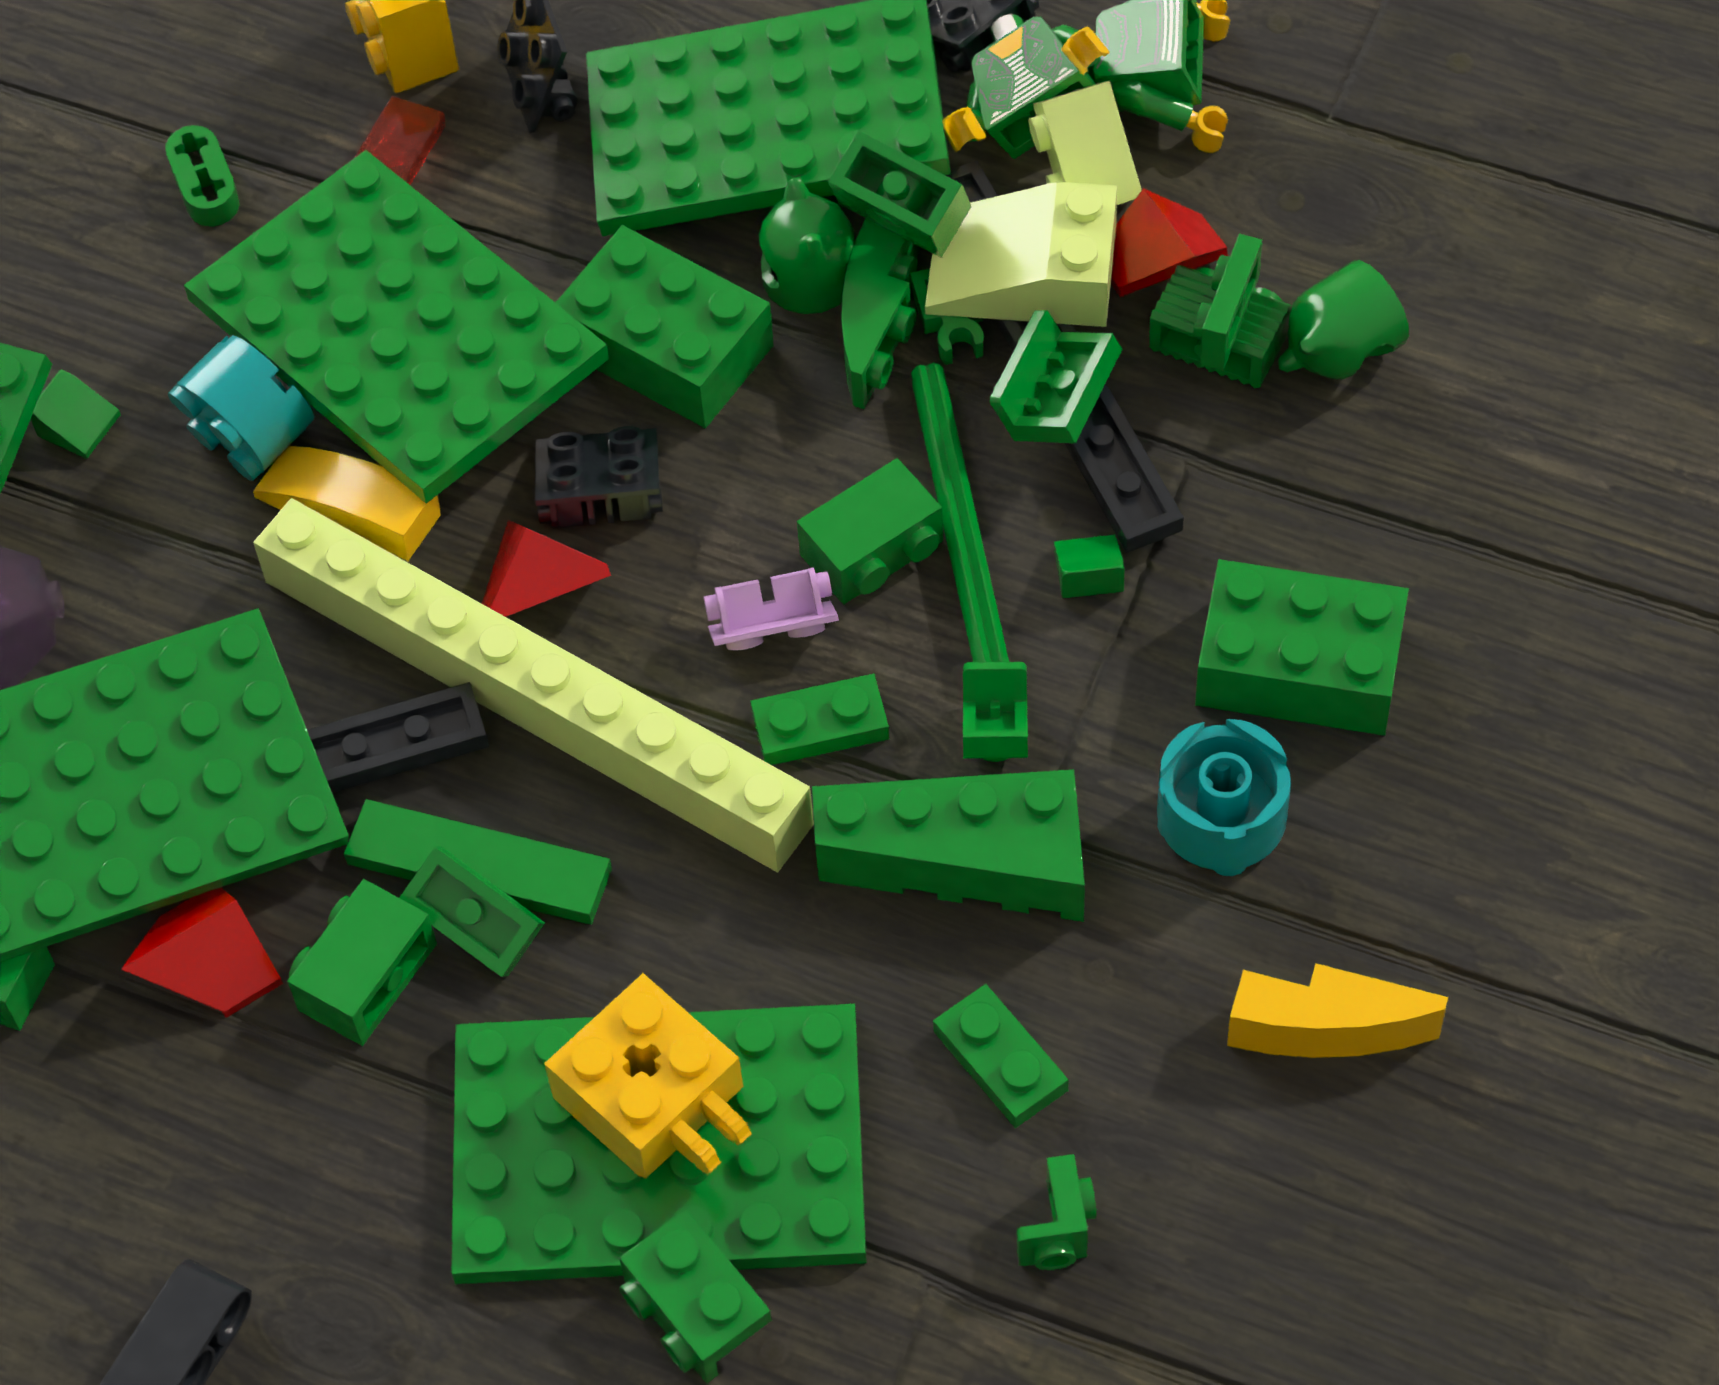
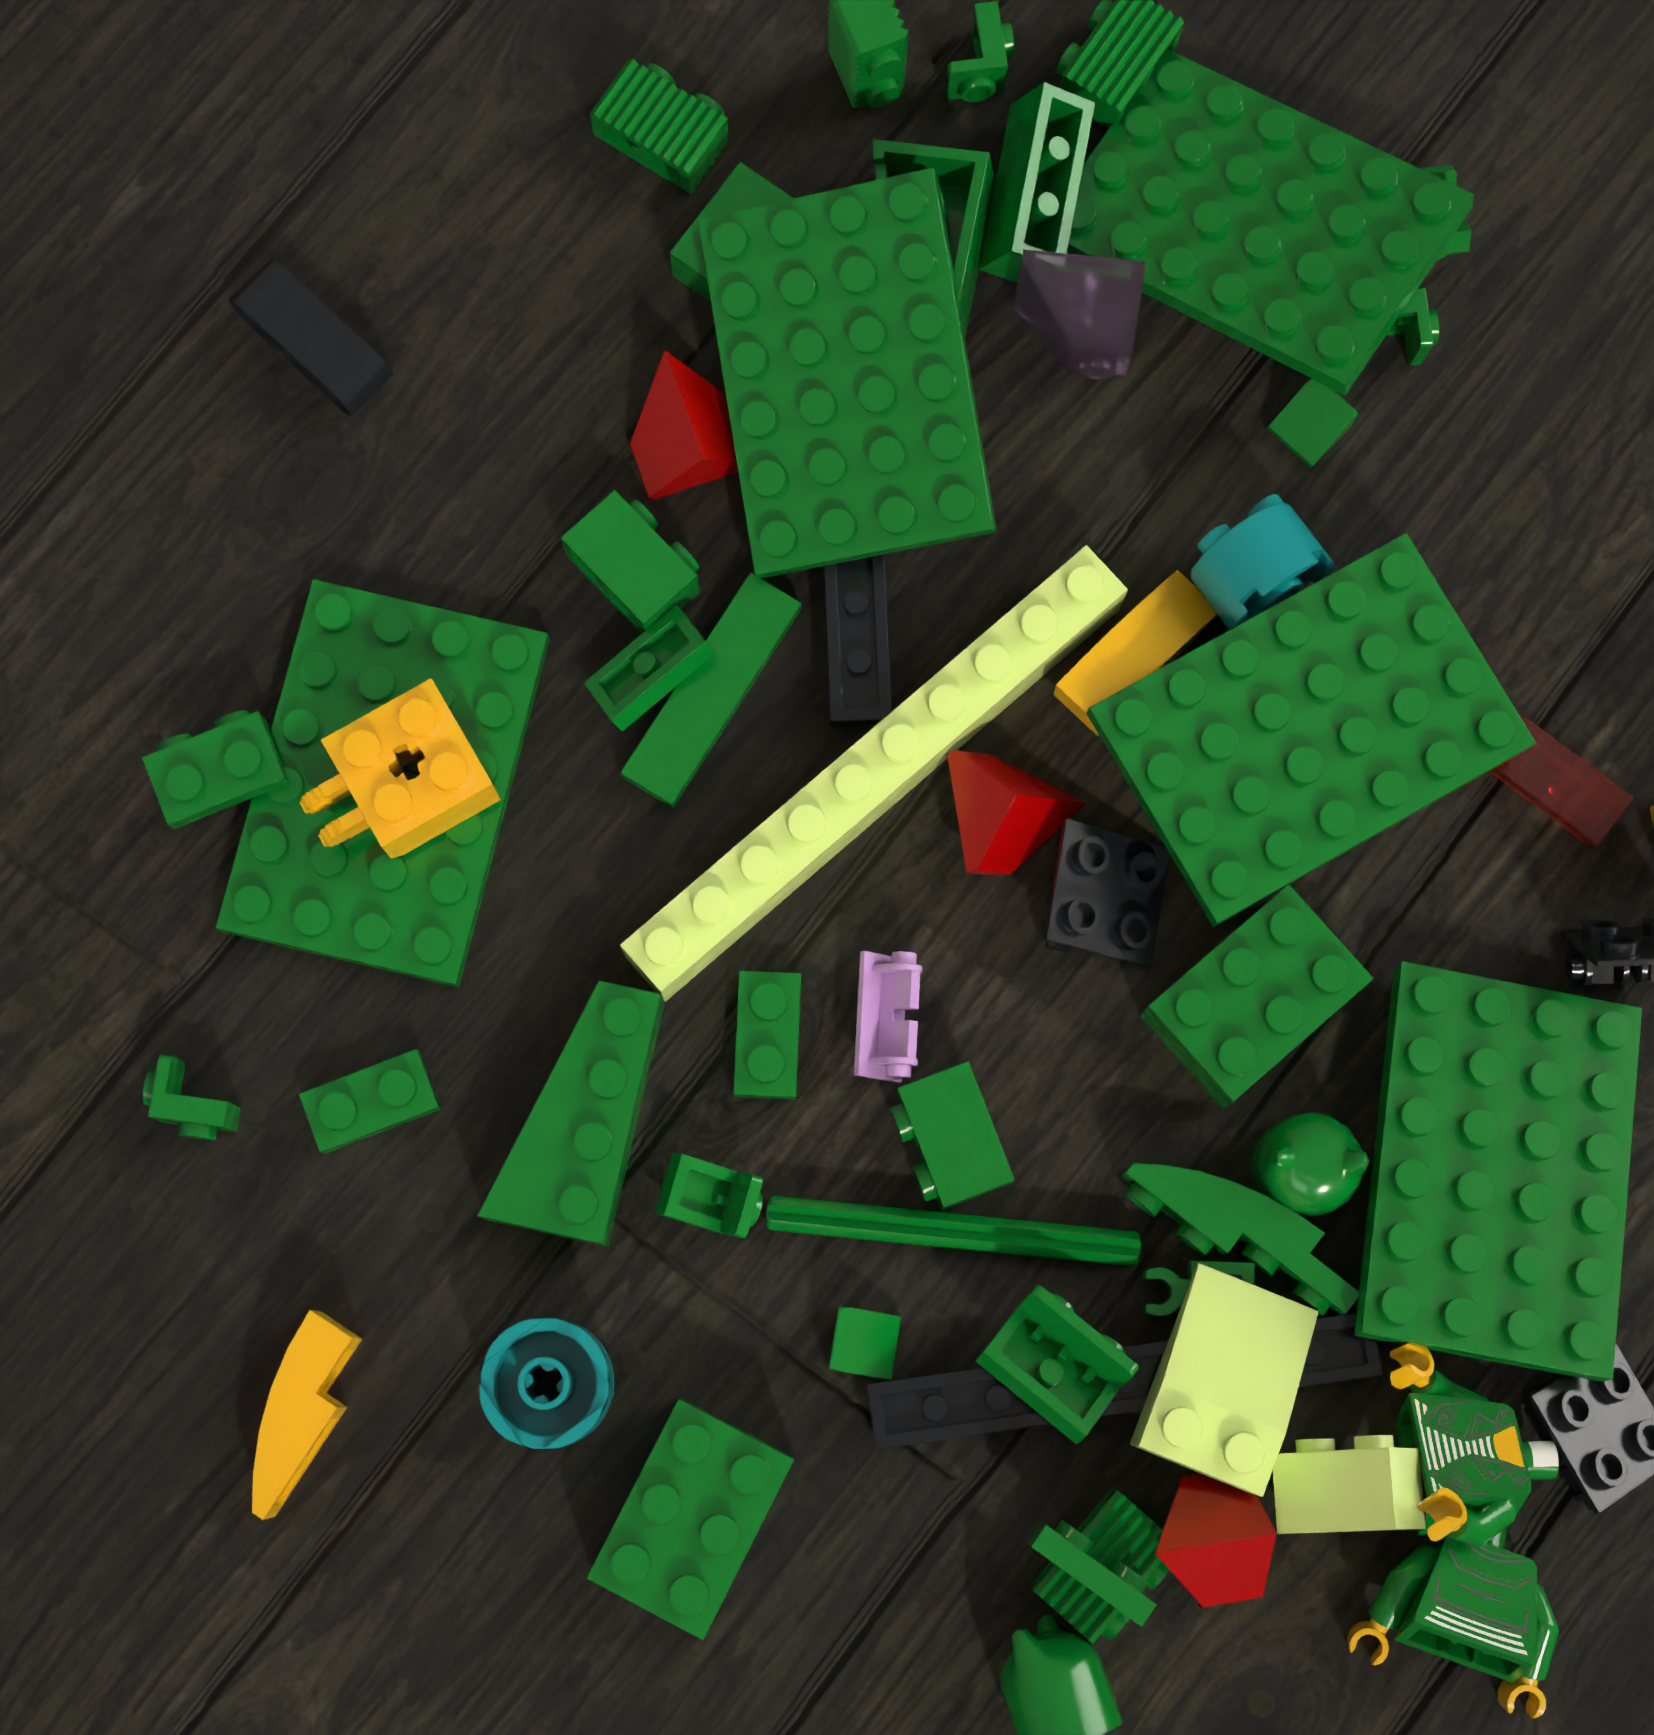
camera: 100 degrees right, 20 degrees up
green beam [165,125,240,227] -> none
green brick [828,130,972,258] -> none

